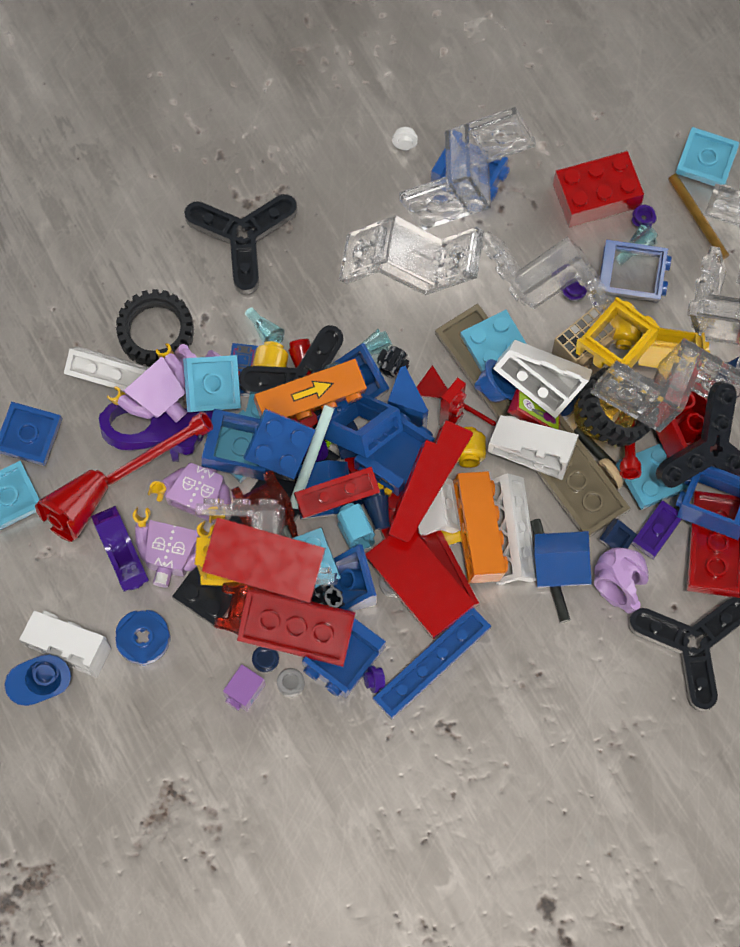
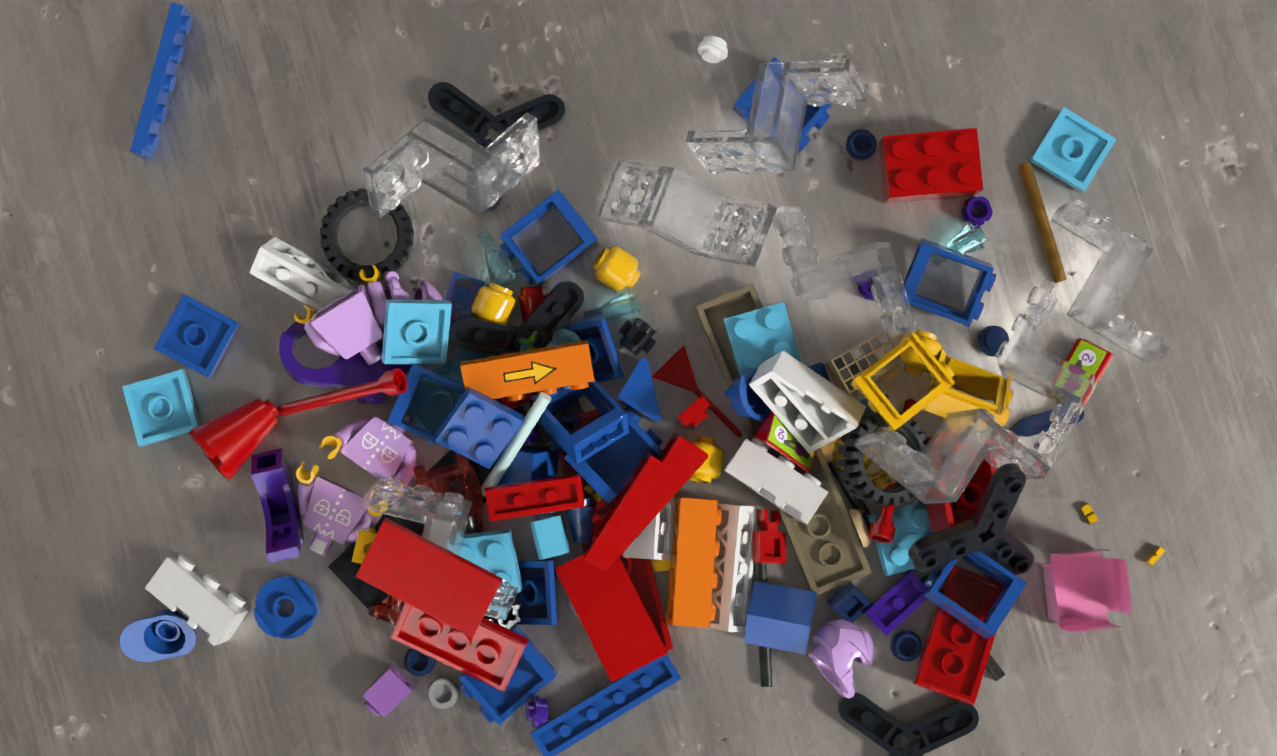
camera: 10 degrees right, 15 degrees up
none -> clear bracket [363,113,540,219]
none -> blue window [500,189,598,287]
none -> yellow head [592,245,640,292]
none -> red plate [753,509,786,565]
none -> dark blue plate [846,129,877,161]
none -> dark blue plate [890,630,922,662]
none -> dark blue plate [978,325,1010,357]

